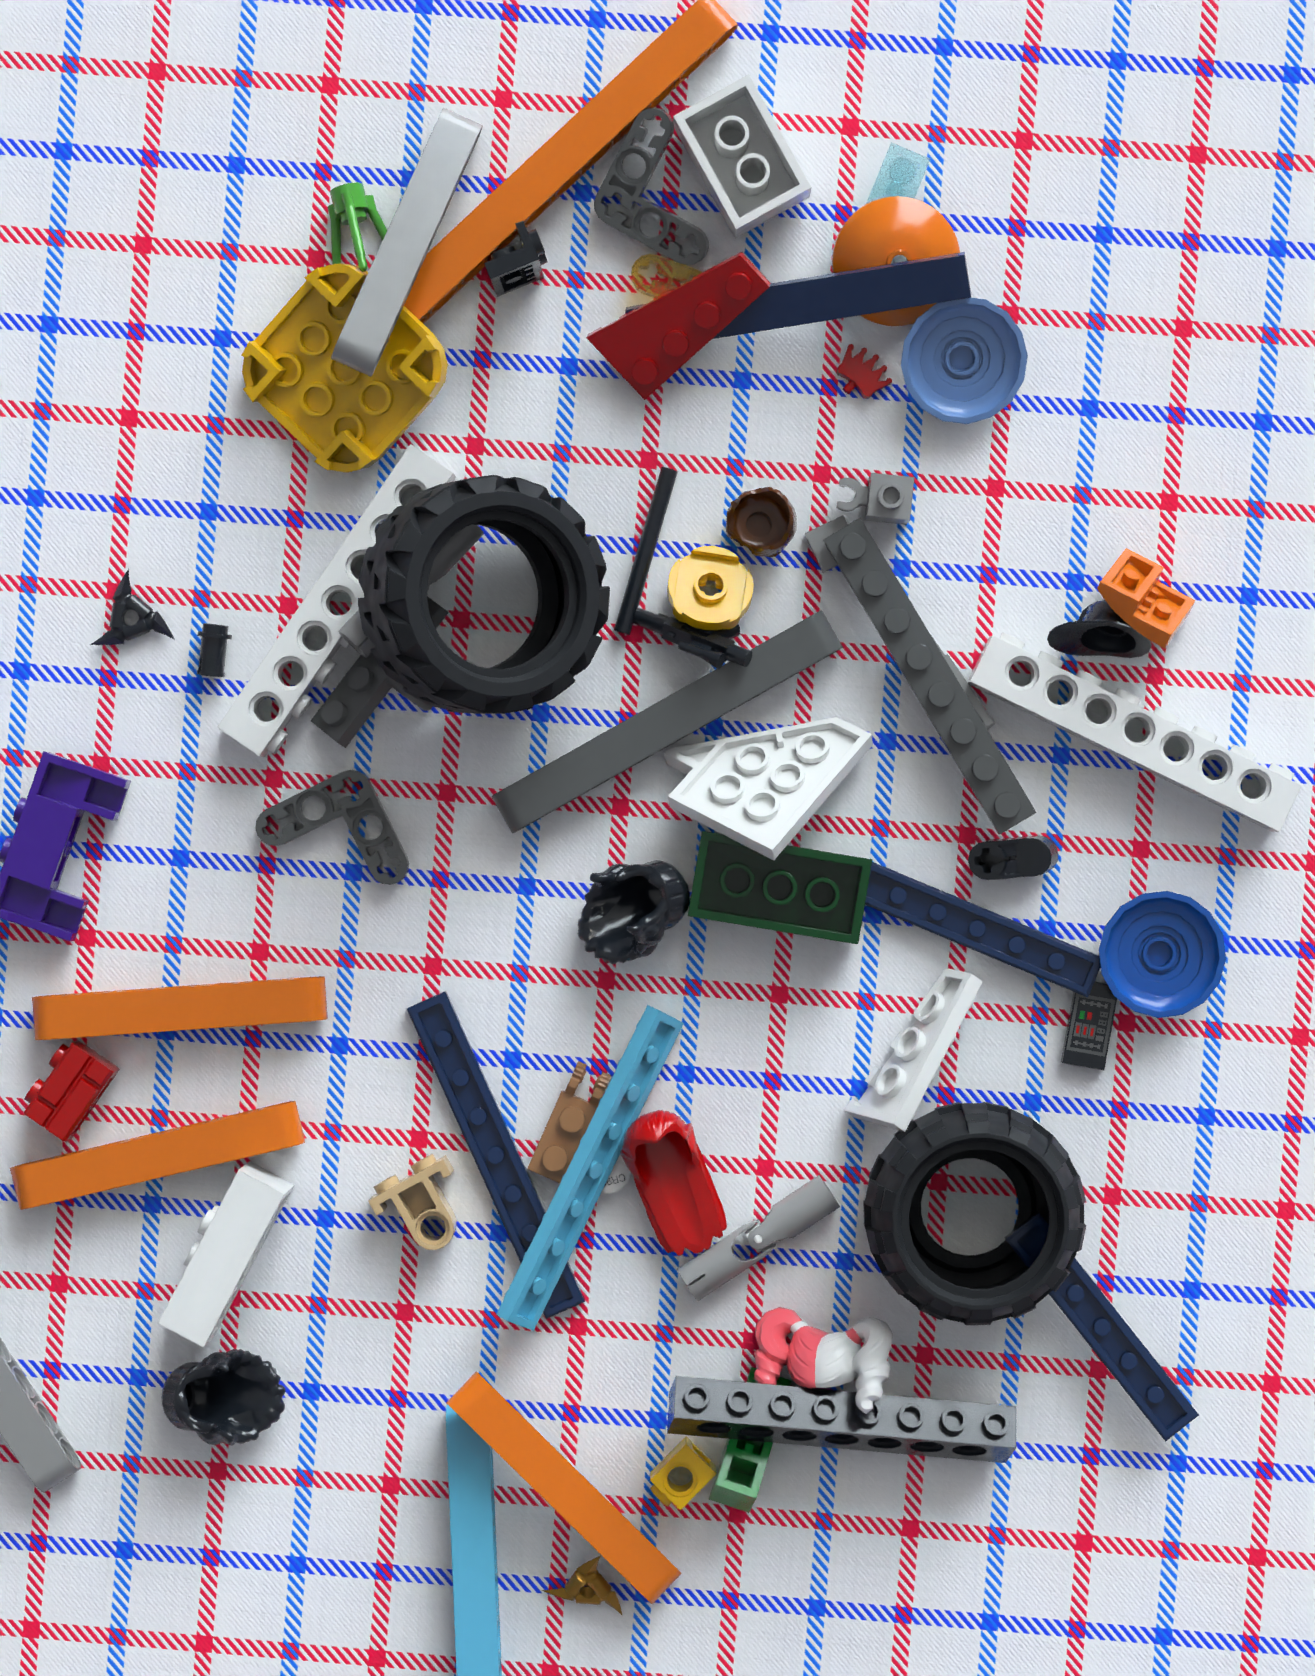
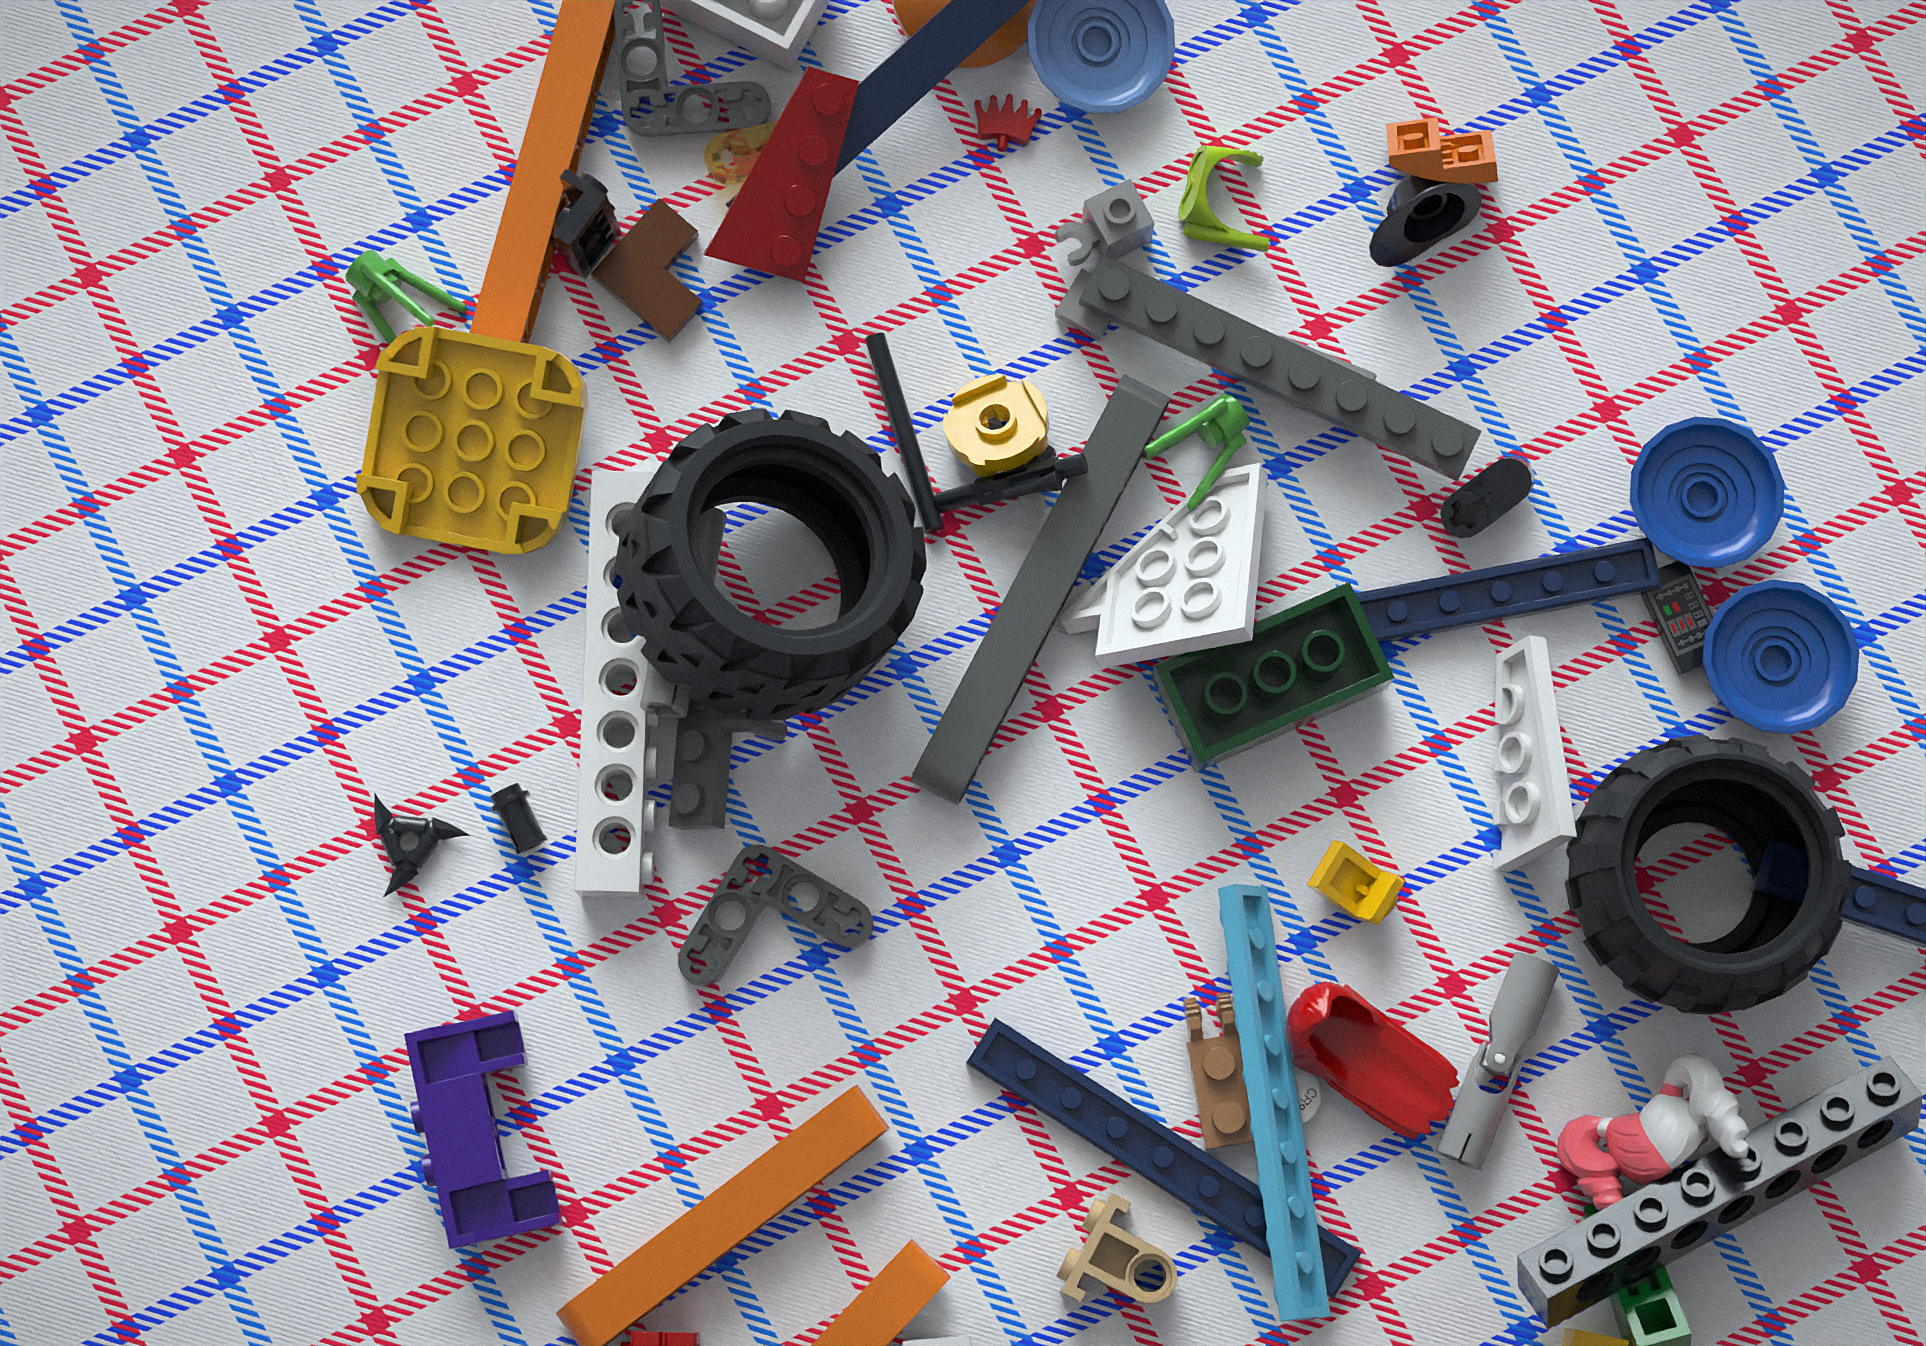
camera: 30 degrees left, 10 degrees down
light grey beam [331,108,483,377] -> none
black hair [577,860,690,964] -> none
reddish brown hair [726,487,797,557] -> none
white brick [967,632,1302,832] -> none
none -> reddish brown tile [591,198,704,343]
none -> bright green plant [1144,393,1250,510]
none -> lime helmet [1178,145,1271,252]
none -> yellow bracket [1306,840,1404,925]
none -> blue hat [1702,580,1859,734]

